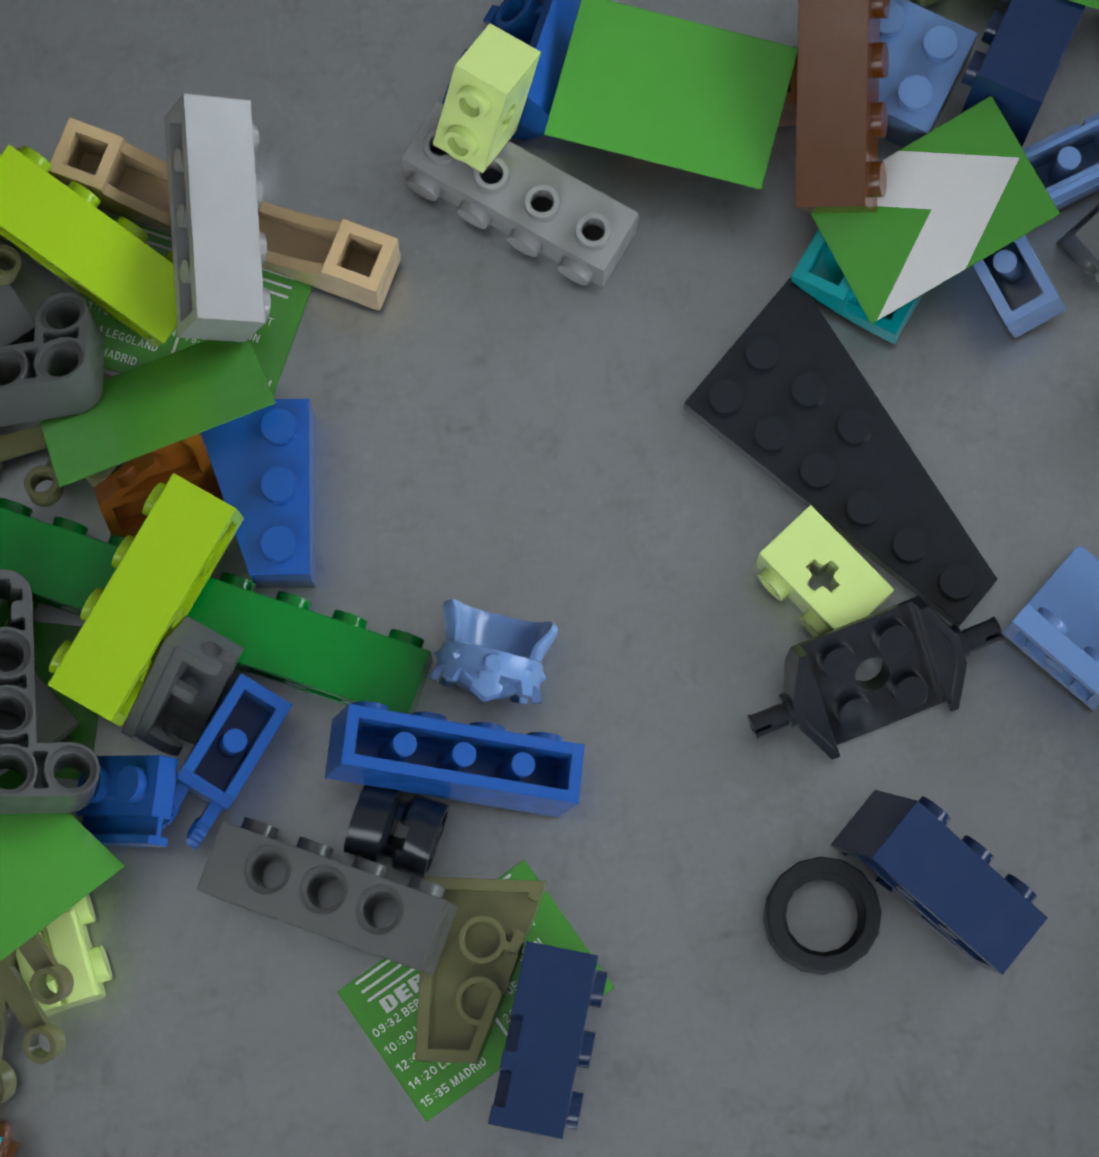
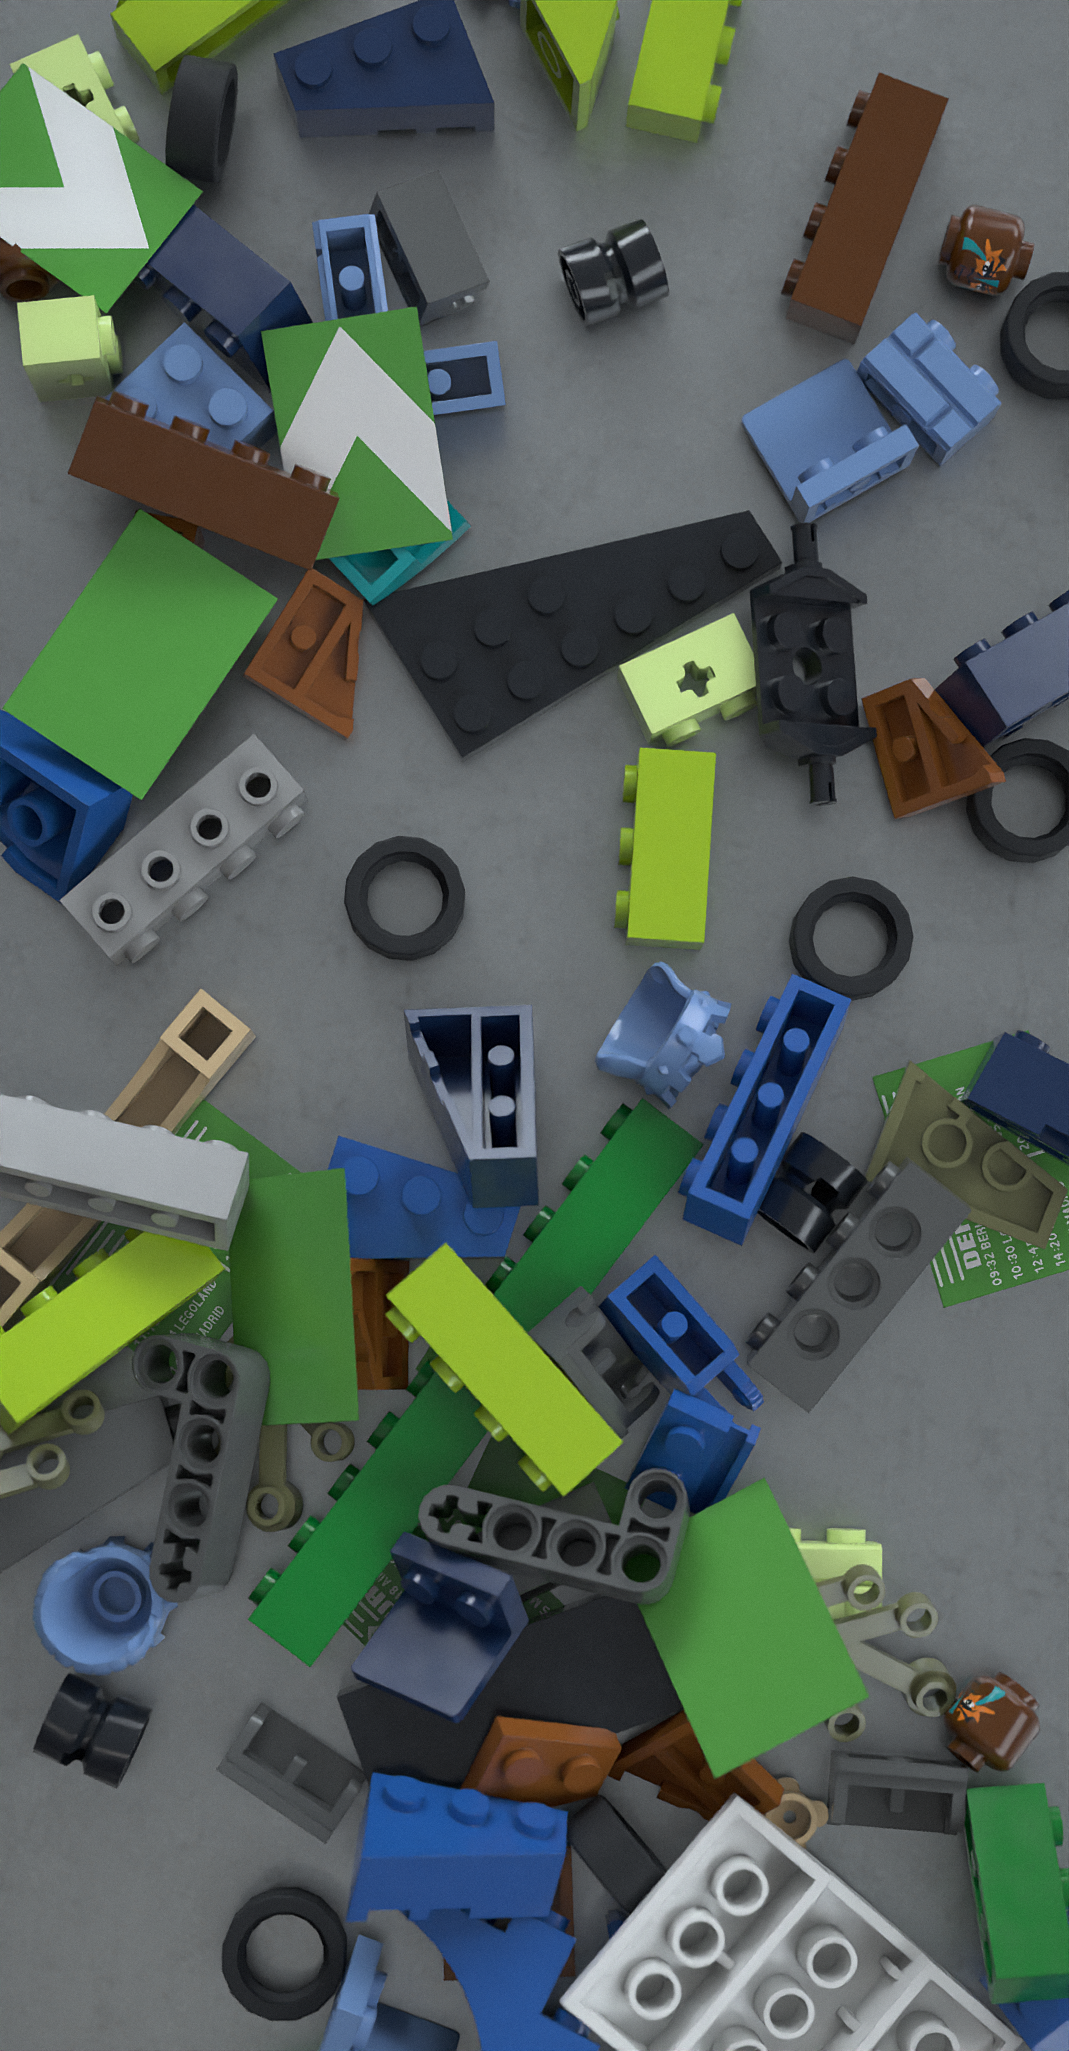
camera: 80 degrees left, 5 degrees up
yellowish green brick [433,23,541,173] -> none
none -> dark orange wing [242,568,364,741]
none -> black tyre [344,836,465,961]
none -> dark blue wedge [404,1005,539,1208]
none -> lime brick [614,748,716,950]
none -> black tyre [788,876,914,1001]
none -> dark orange wing [861,678,1006,819]

